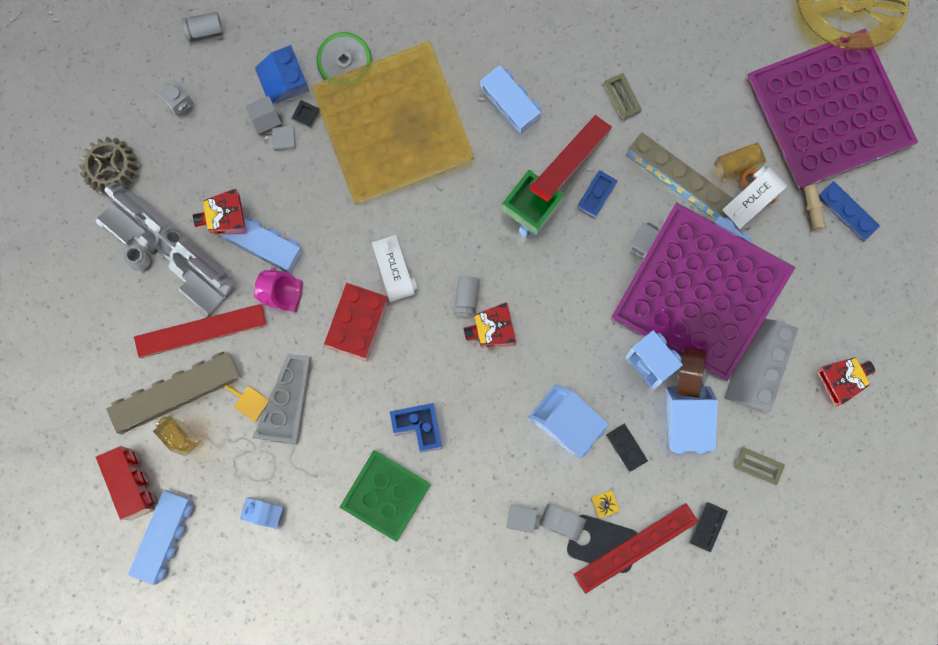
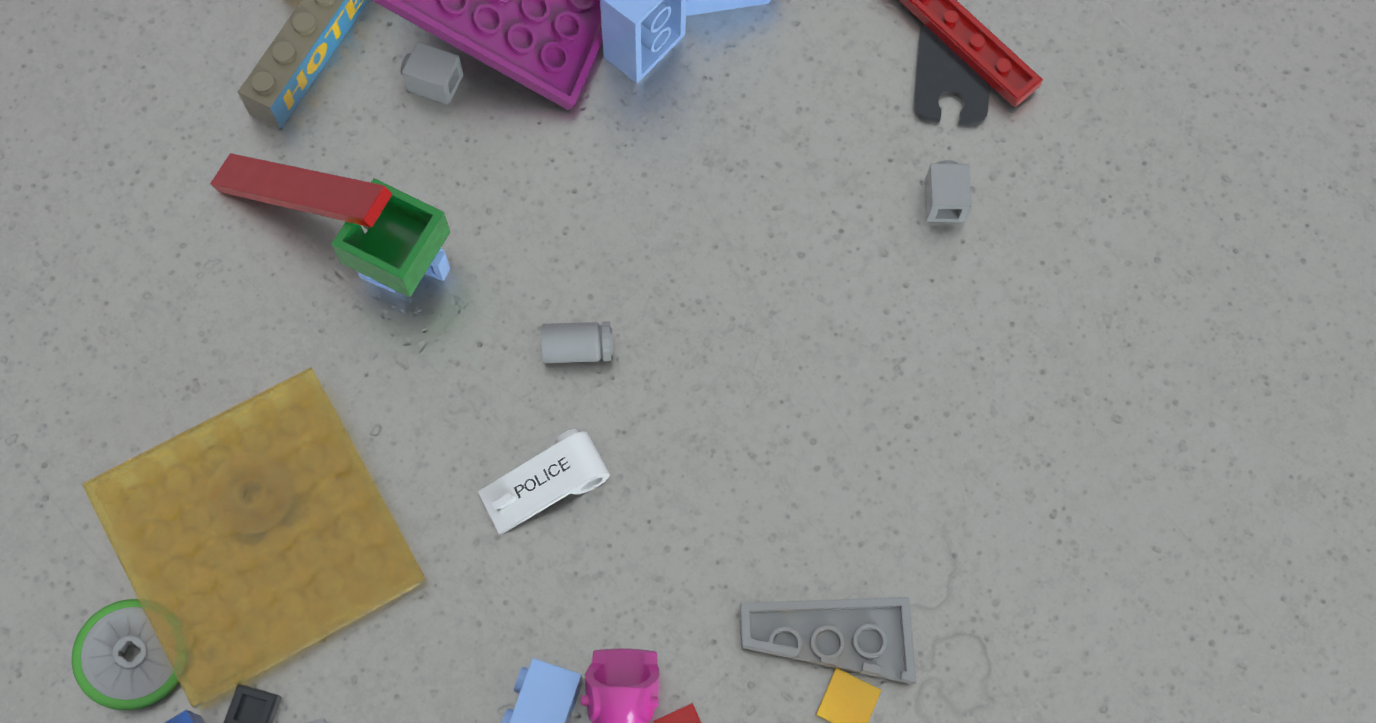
camera: 105 degrees left, 10 degrees down
light blue brick [240,498,283,529] -> none
red brick [324,282,389,362] -> none
green plate [339,450,431,542] -> none
blue brick [390,403,442,453] -> none
torso [463,302,516,348] -> none
light blue brick [480,65,541,134] -> none
light blue slope [528,384,609,458] -> none
light grey axle [539,504,586,541] -> none
blue plate [577,170,618,218] -> none
yellow tile [591,490,620,519] -> none
olive tile [604,73,642,120] -> none
black plate [605,423,648,473] -> none

